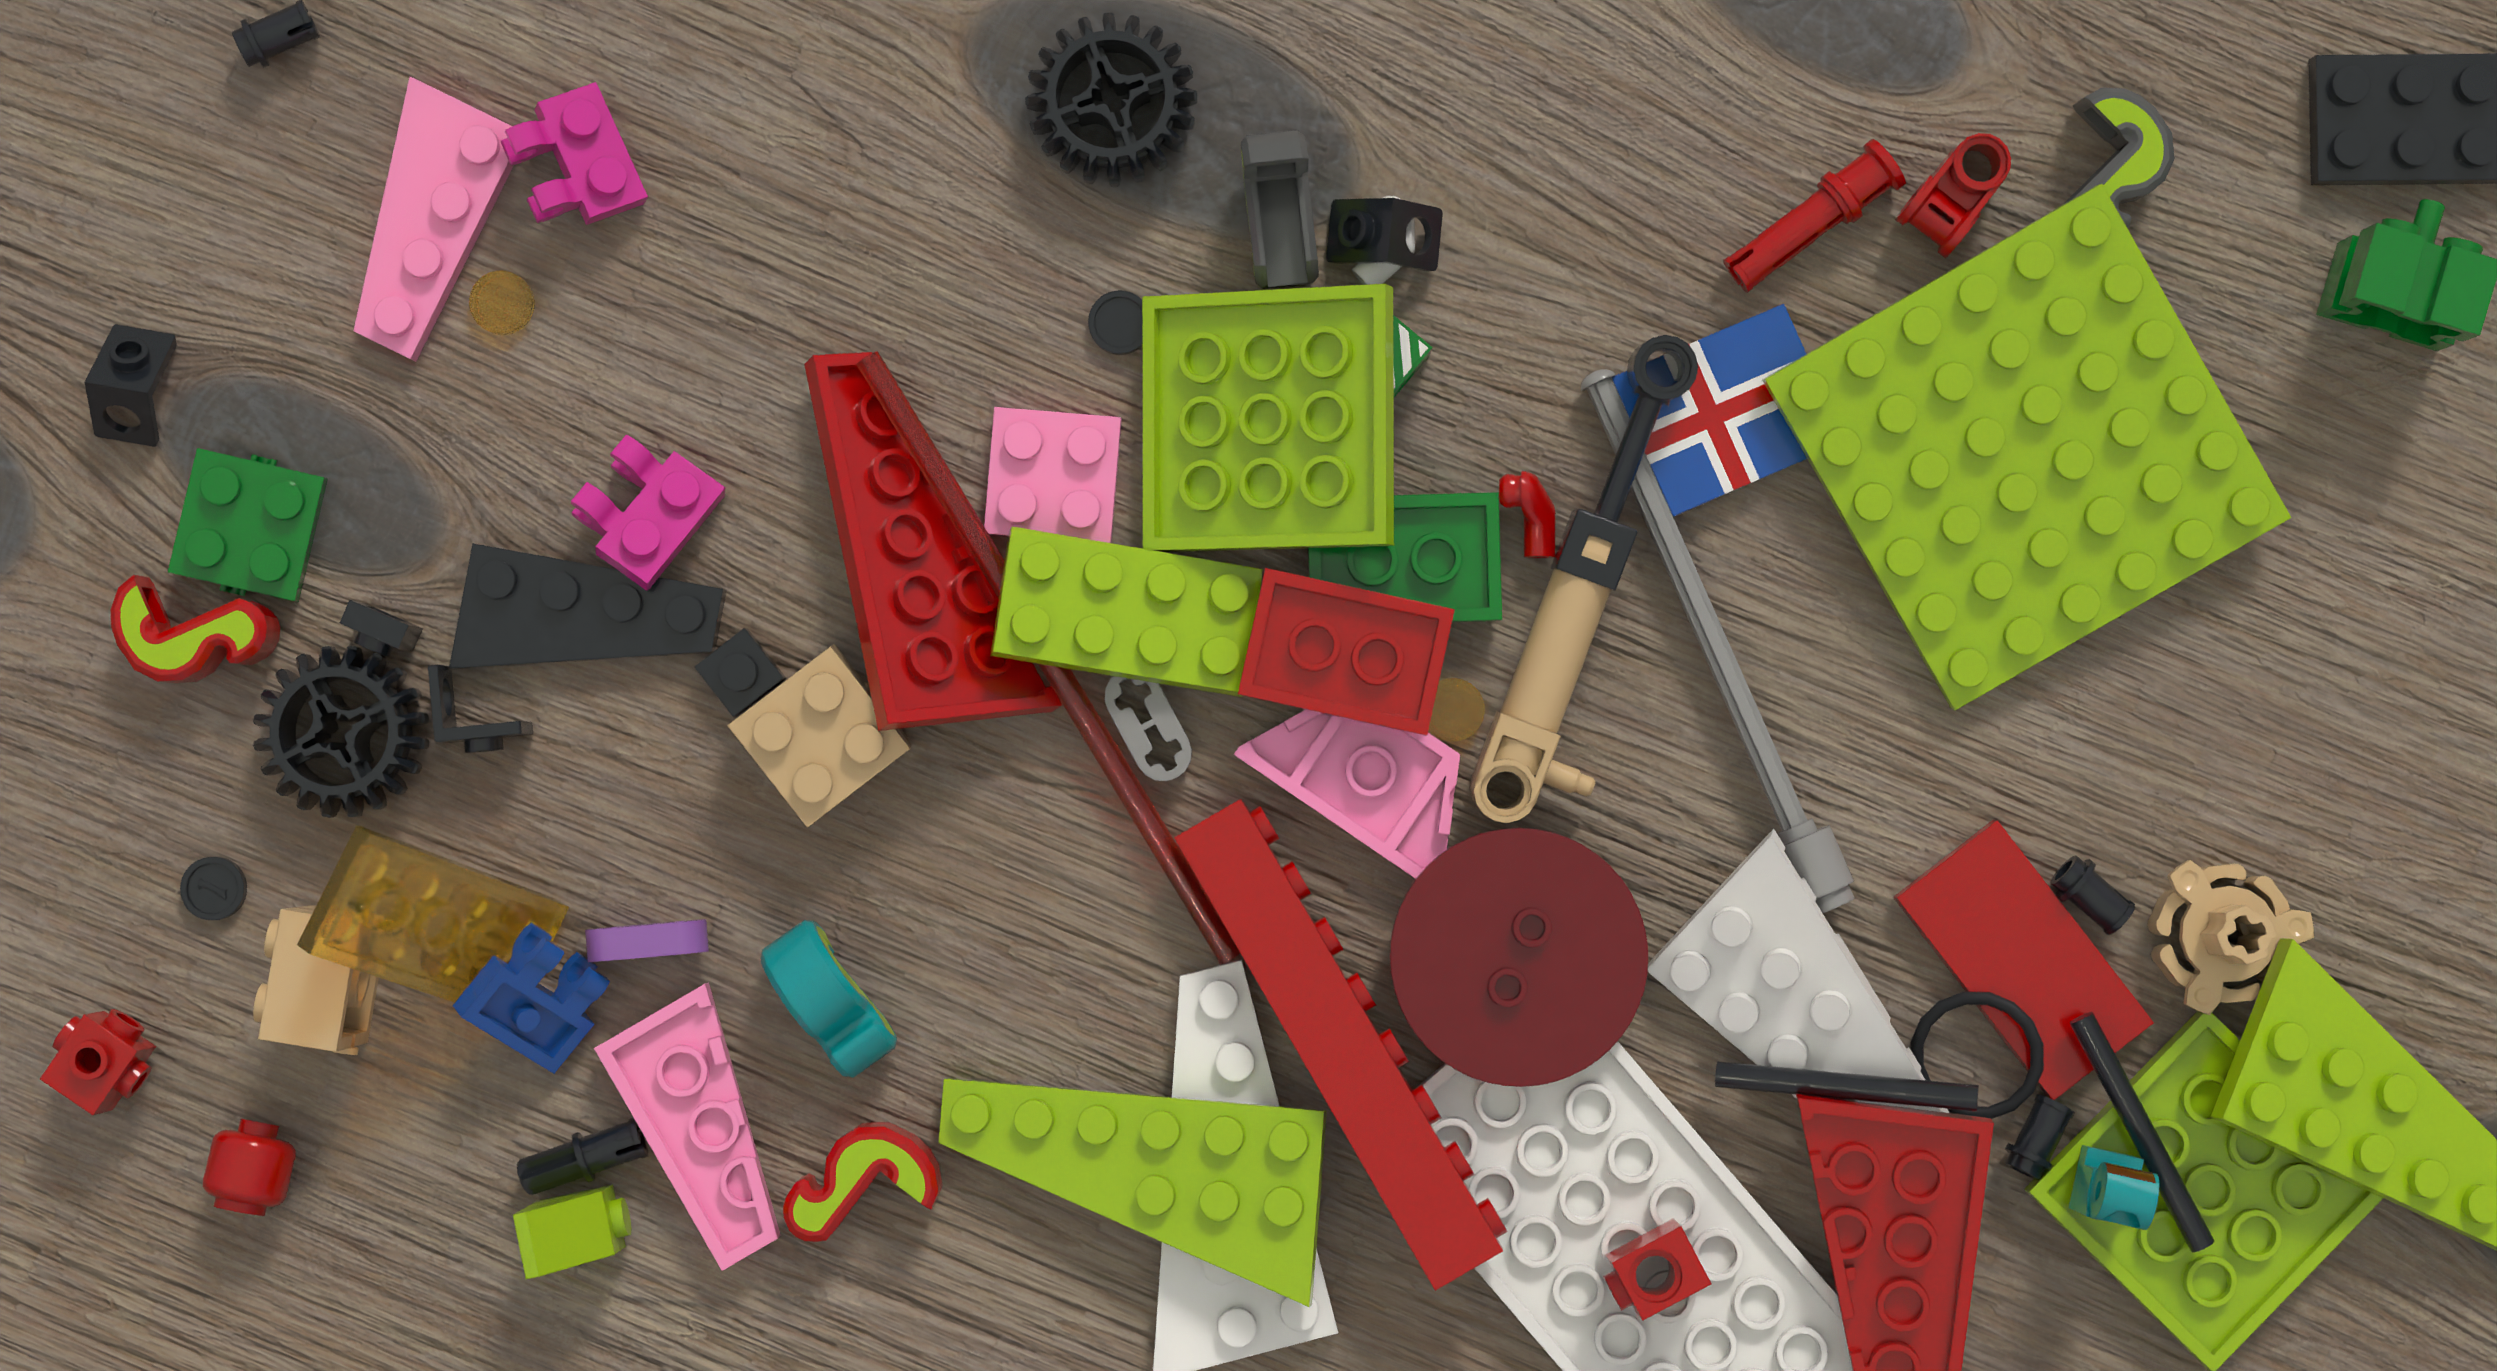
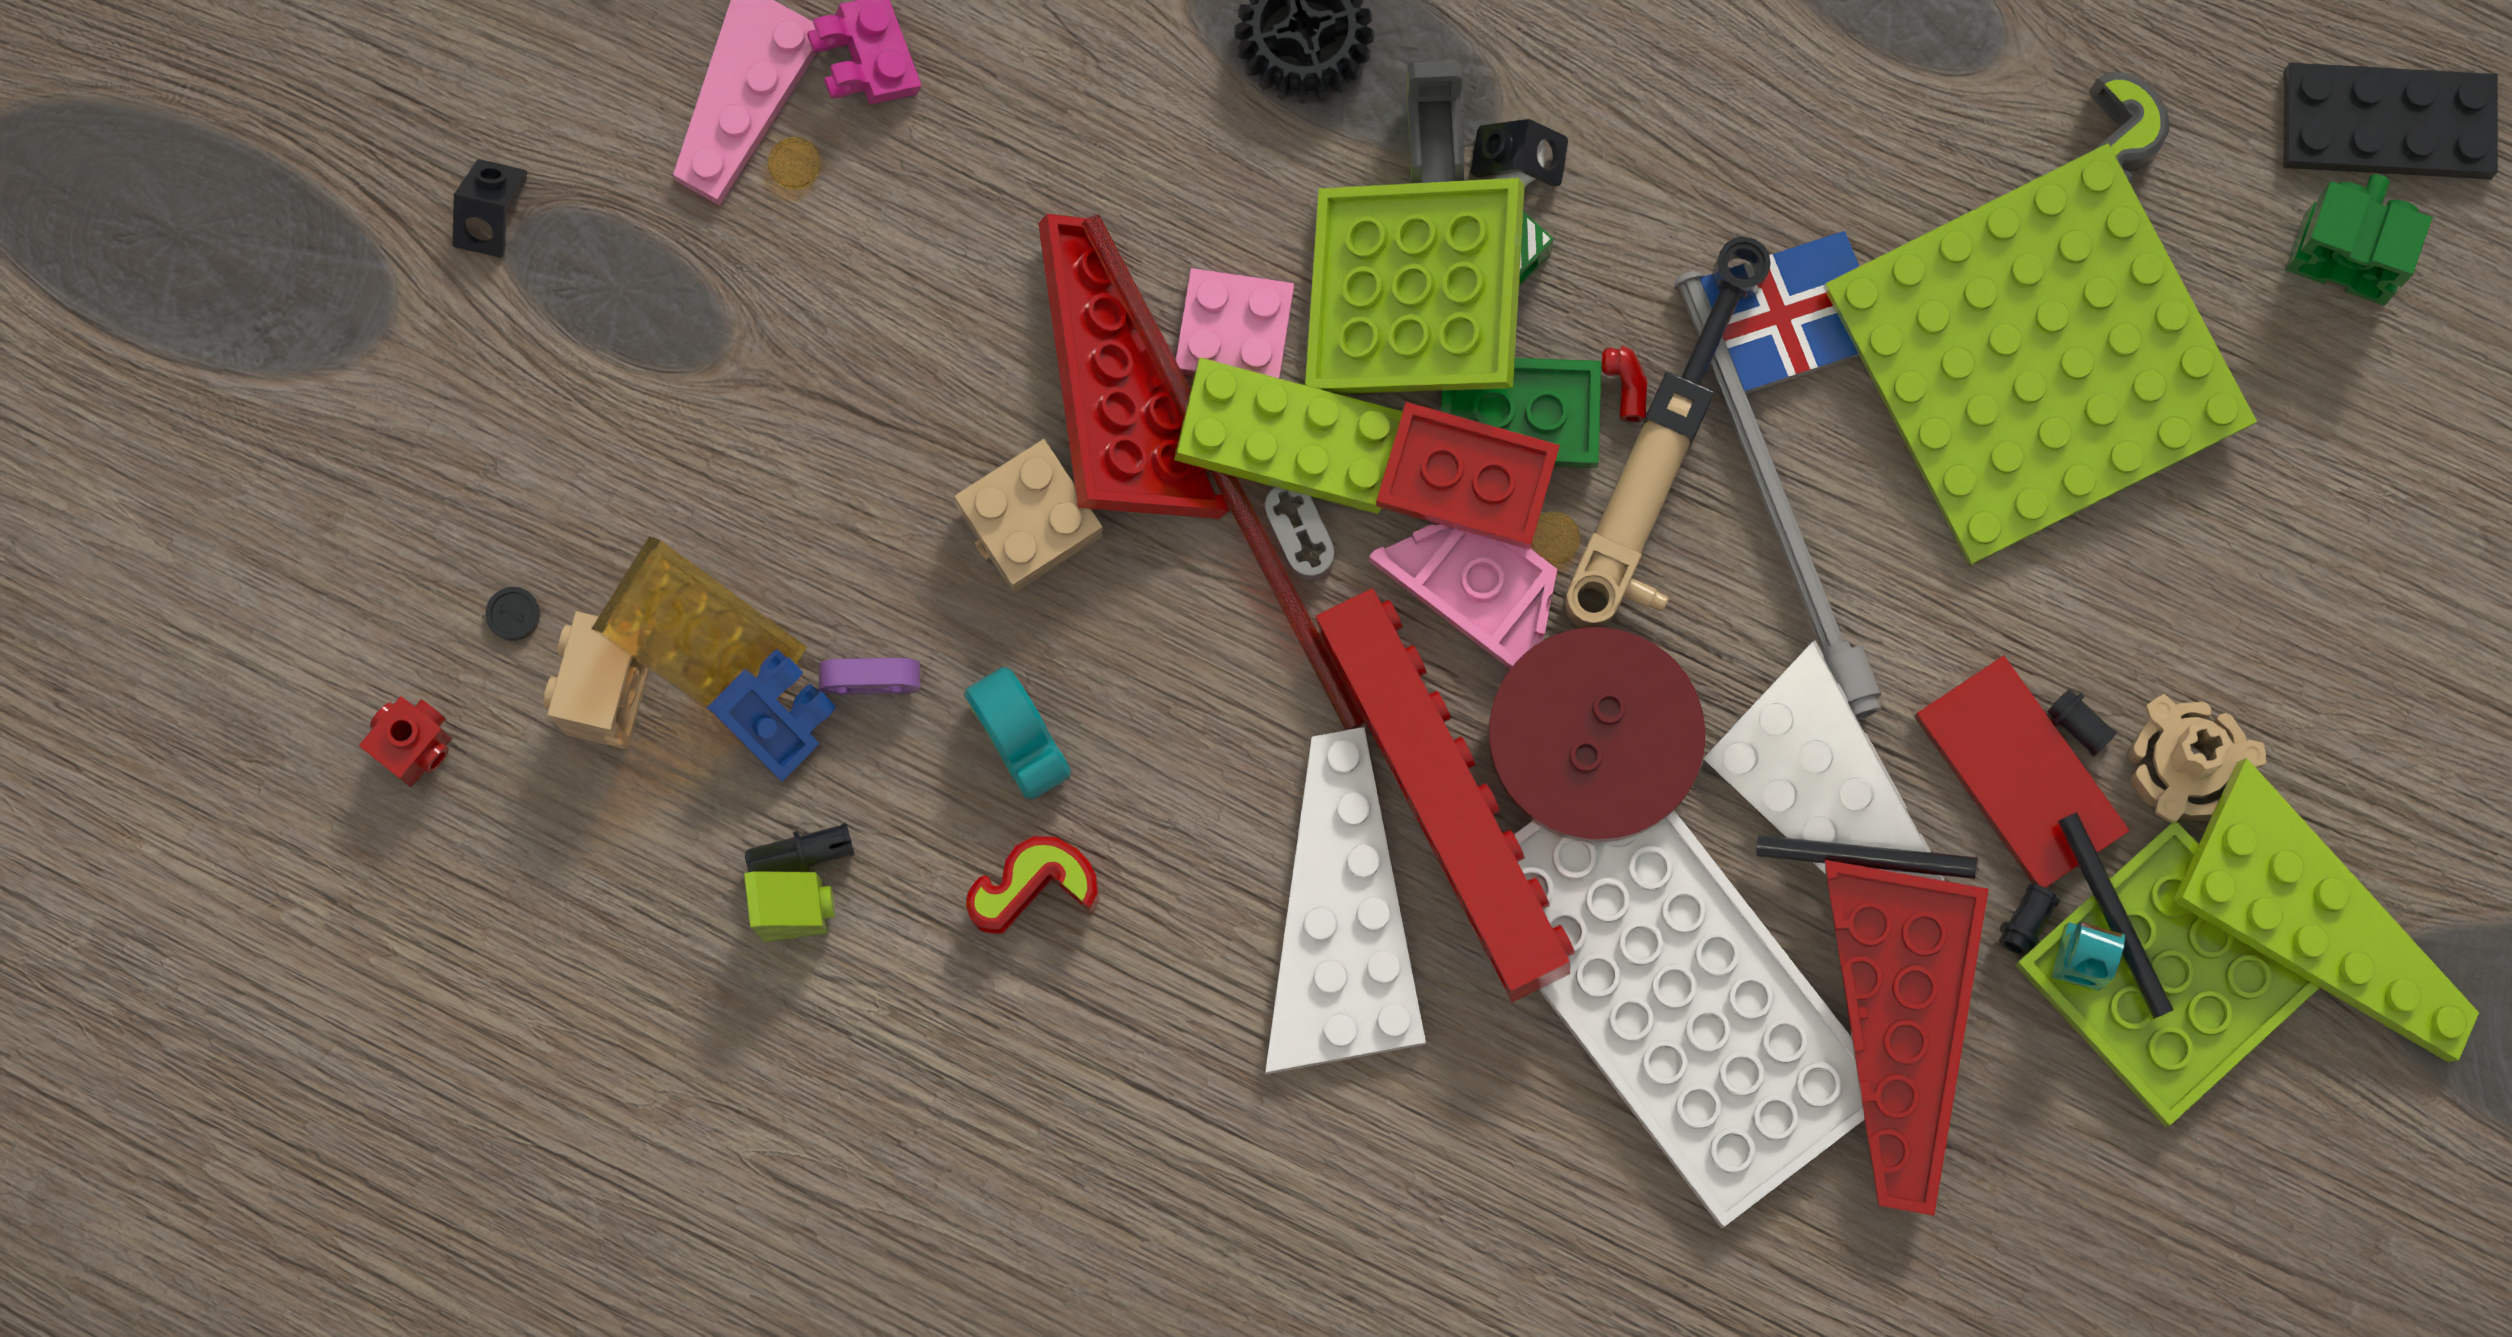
camera: 10 degrees right, 10 degrees down
red animal [110,575,280,683] -> none
green plate [168,448,328,602] -> none
red head [203,1119,296,1216] -> none
black gear [253,646,429,818] -> none
black plate [340,600,423,657] -> none
black bracket [428,664,533,753] -> none
black wing [449,543,727,669] -> none
dark pink plate [571,435,725,591] -> none
bright pink wing [594,982,781,1271] -> none
black plate [695,628,787,718] -> none
lime wing [938,1078,1327,1307] -> none
black piece [1088,290,1143,355] -> none
red brick [1603,1218,1712,1321] -> none
red pin [1723,139,1906,293] -> none
red piece [1895,133,2011,259] -> none
black piece [1910,992,2044,1119] -> none

